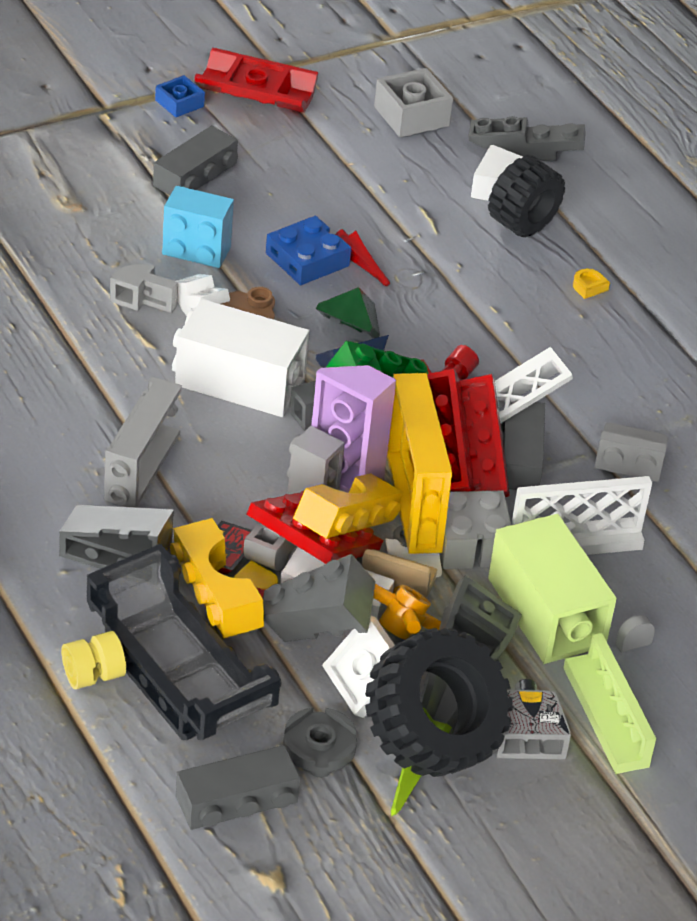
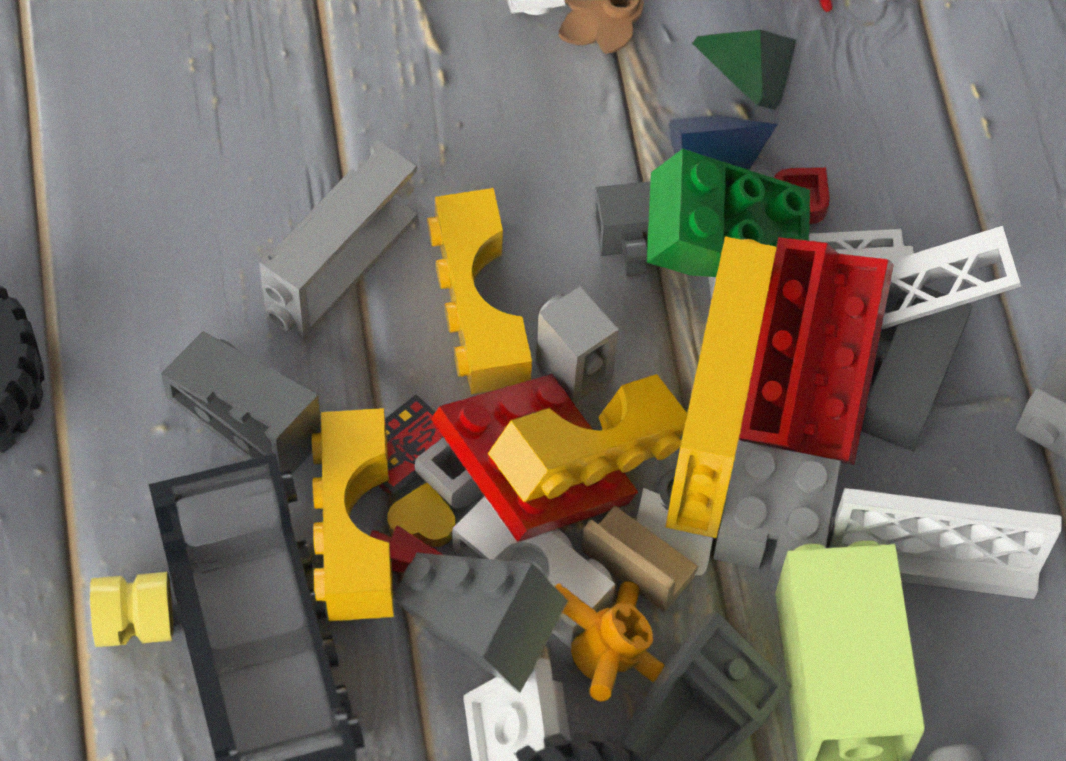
camera: 20 degrees right, 20 degrees up
white brick [172,299,310,417] -> none
lavender slope [312,365,396,493] -> none
red piece [442,345,479,380] -> none
none -> yellow arch [427,188,532,394]

